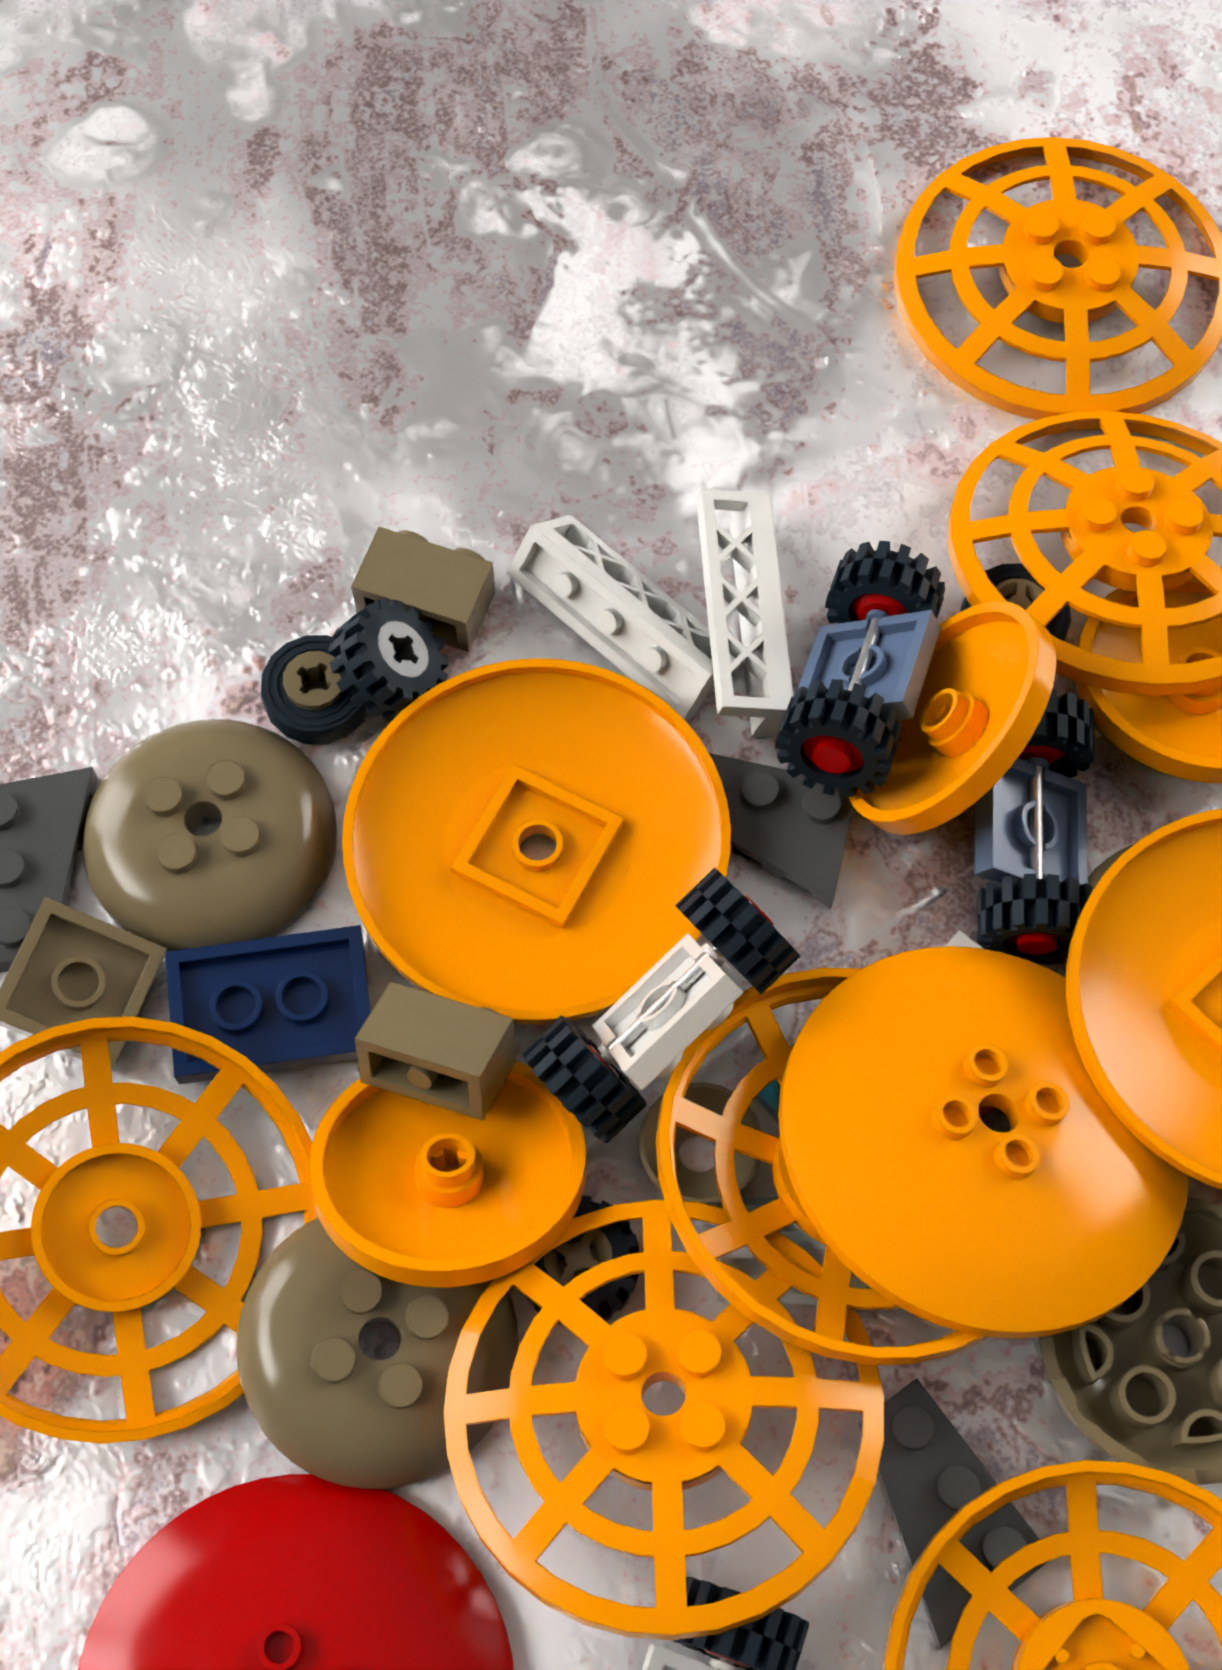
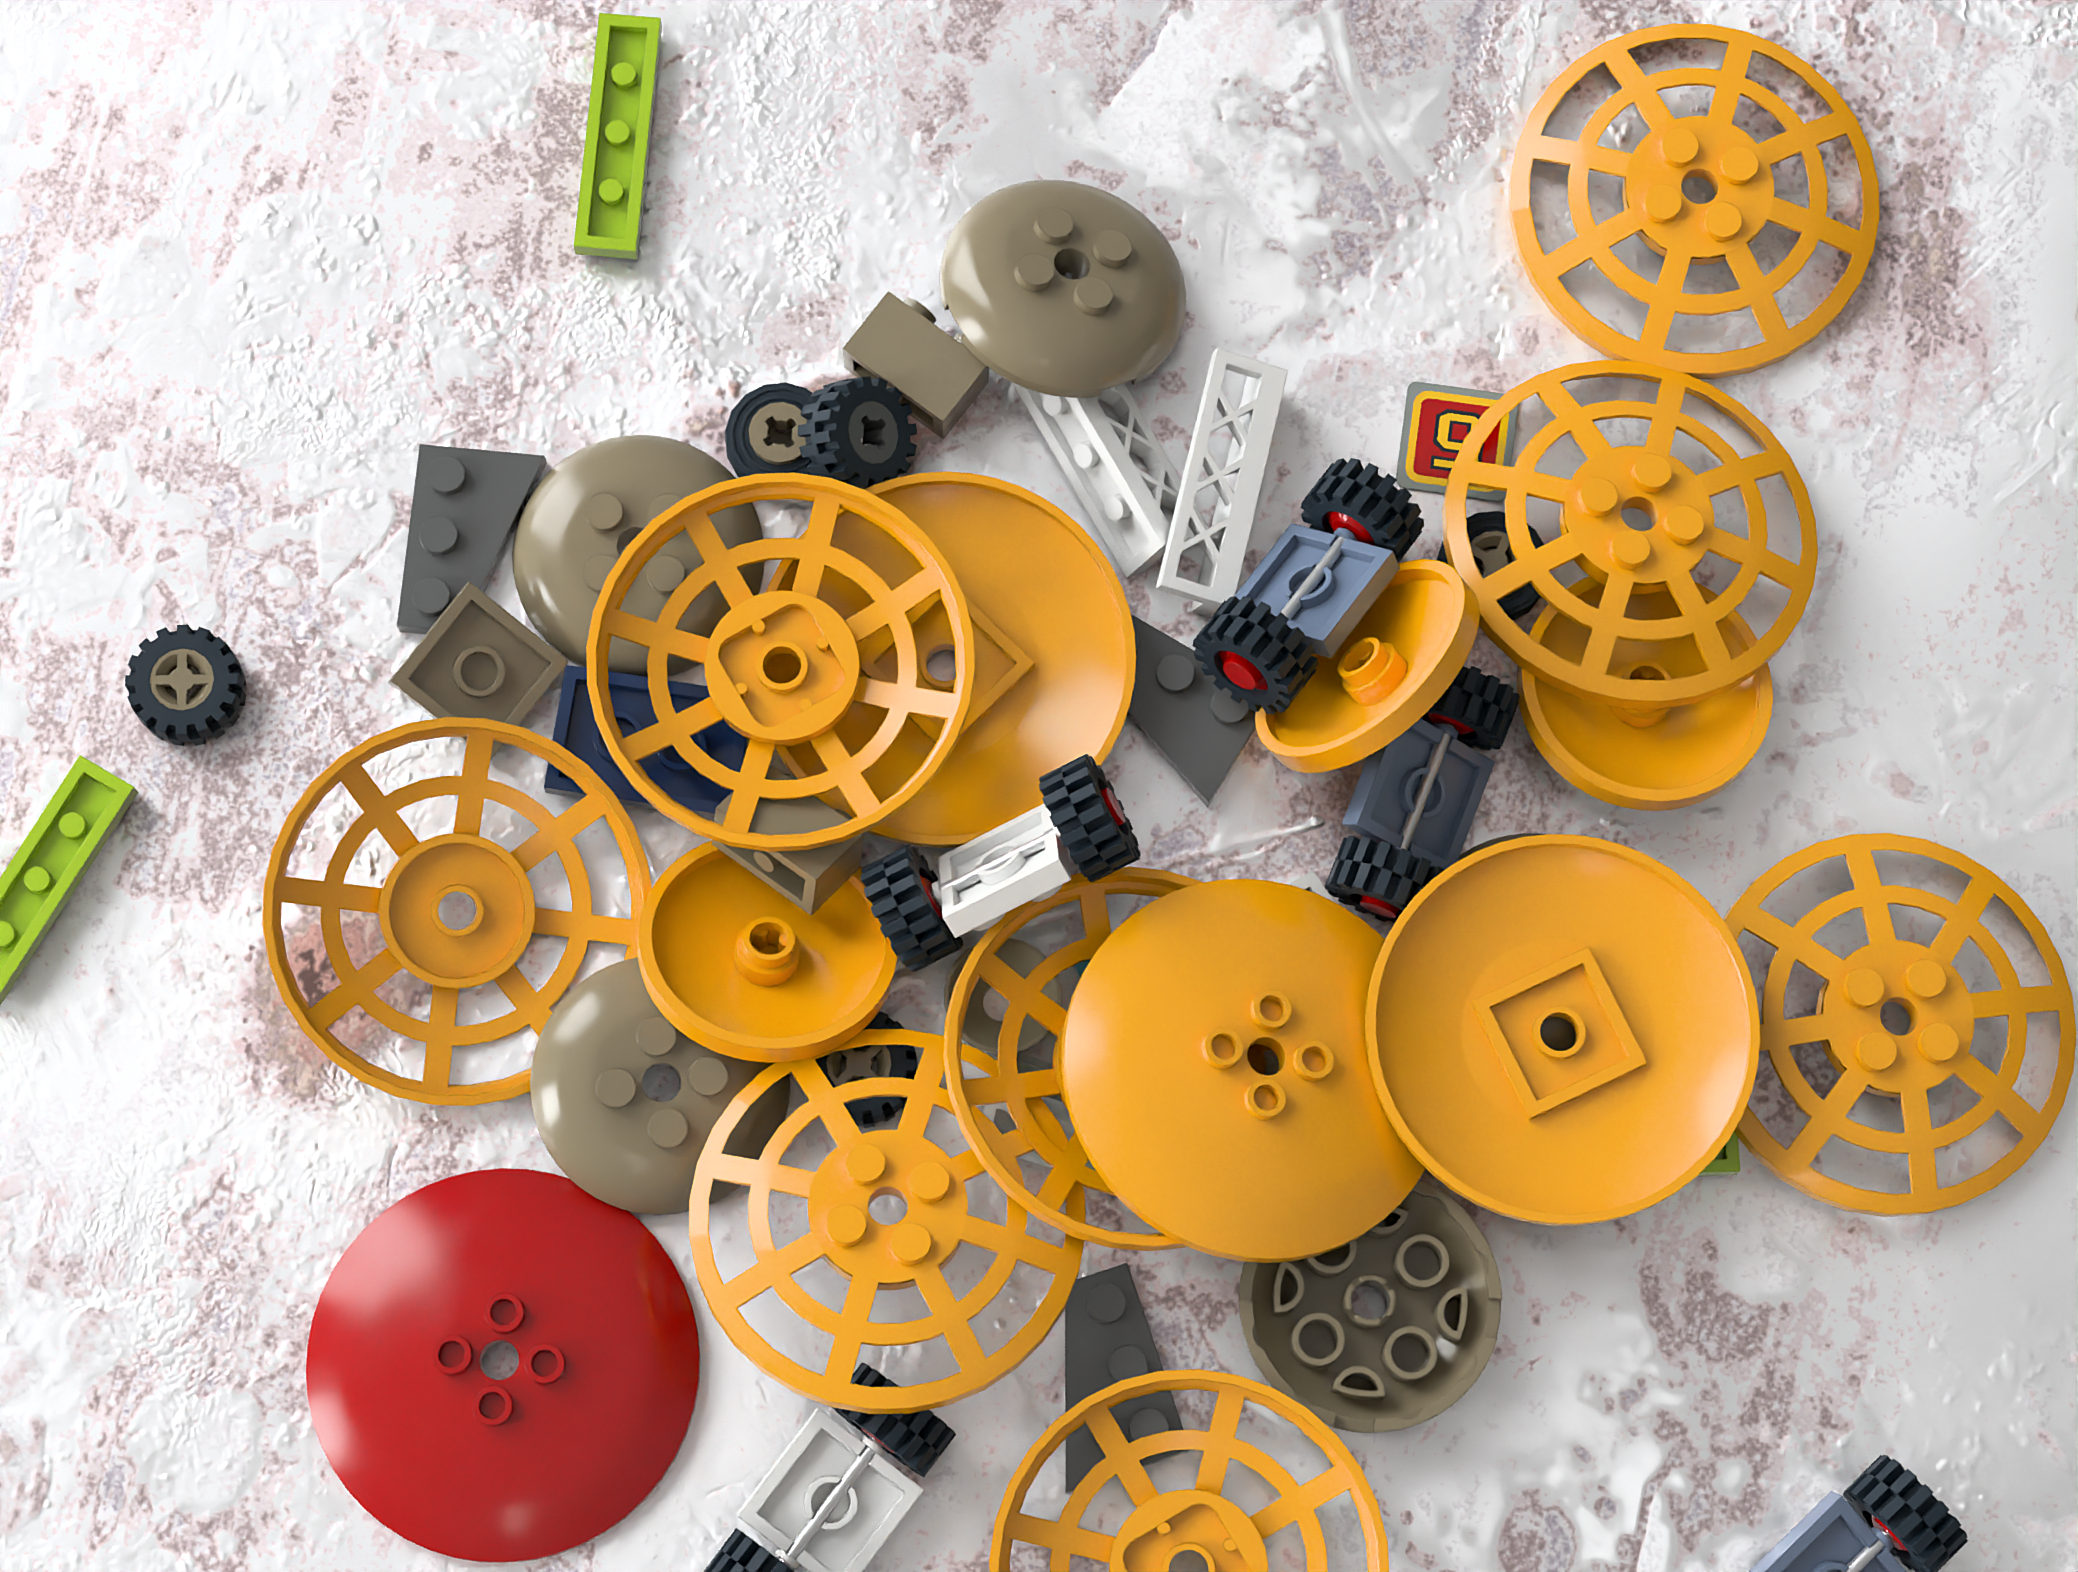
camera: 15 degrees right, 10 degrees up
none -> lime plate [574,13,662,259]
none -> light orange dish [586,472,975,852]
none -> dark tan brick [939,180,1186,398]
none -> sticker [1396,382,1519,501]

